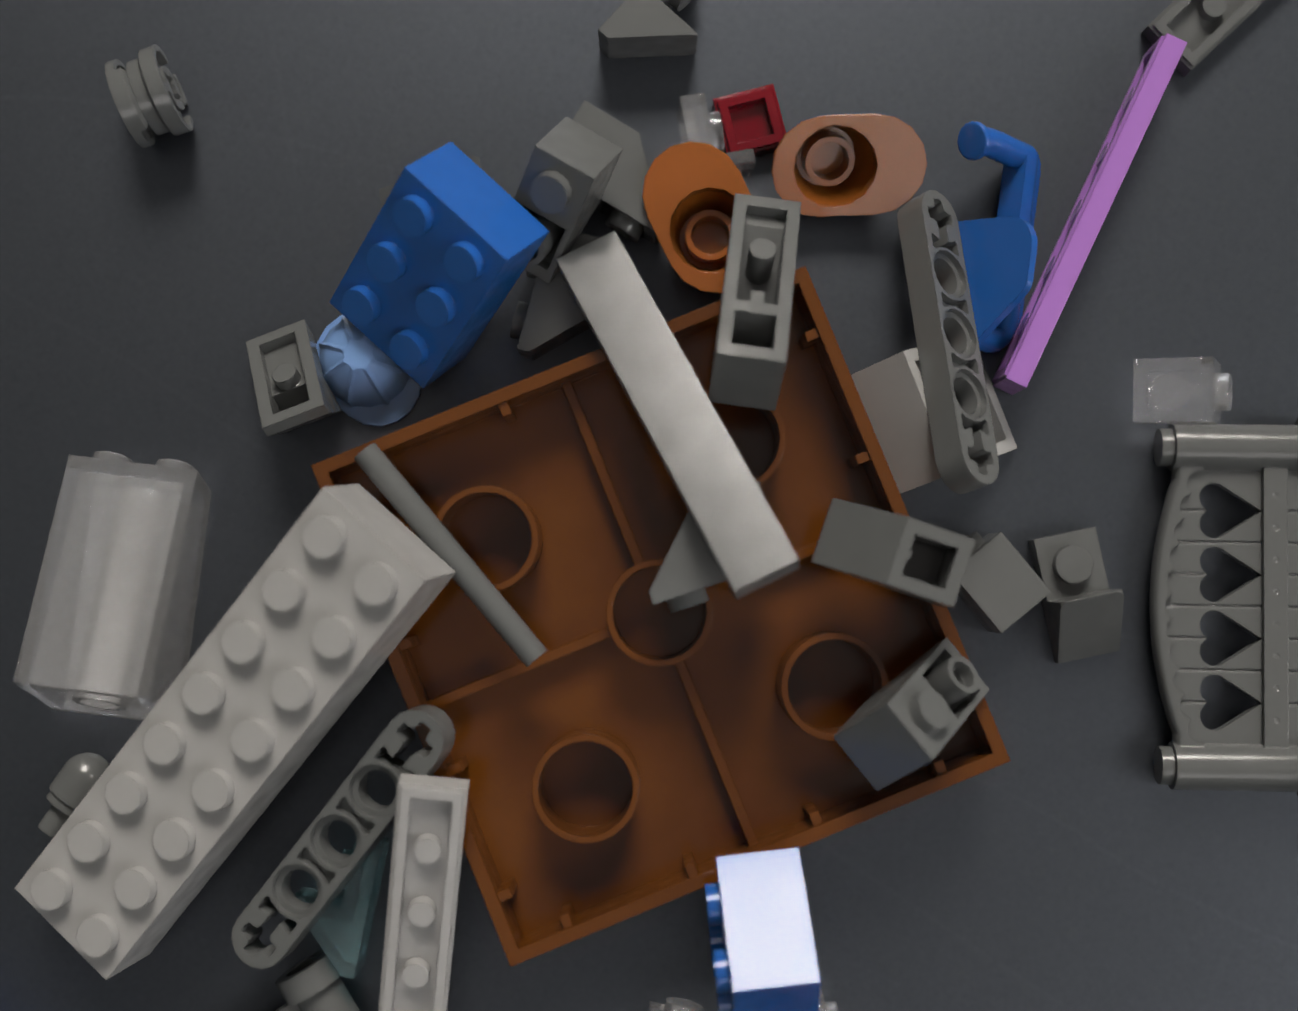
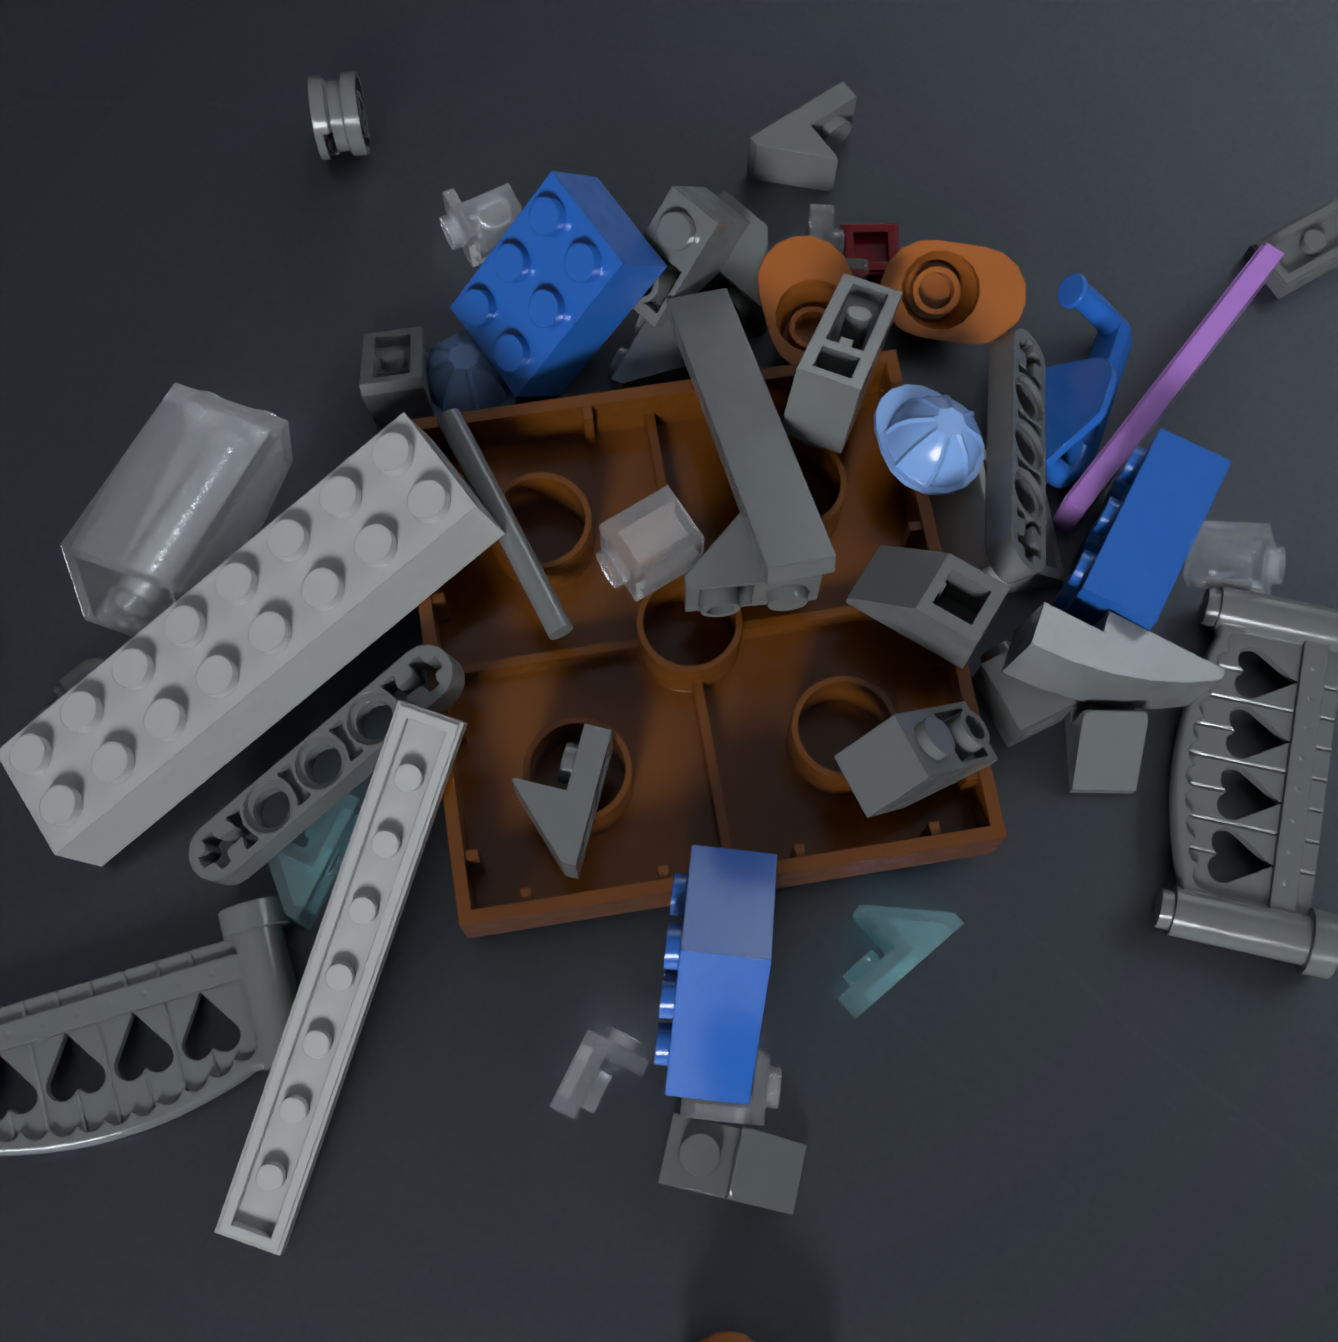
camera: 15 degrees right, 15 degrees down
none -> clear bracket [439,183,523,267]
none -> dark grey slope [511,723,614,879]
none -> clear brick [596,485,705,602]
none -> clear light blue slope [838,904,964,1019]
none -> medium blue piece [873,384,985,496]
none -> dark grey slope [1001,602,1225,709]
none -> blue brick [1052,428,1232,631]

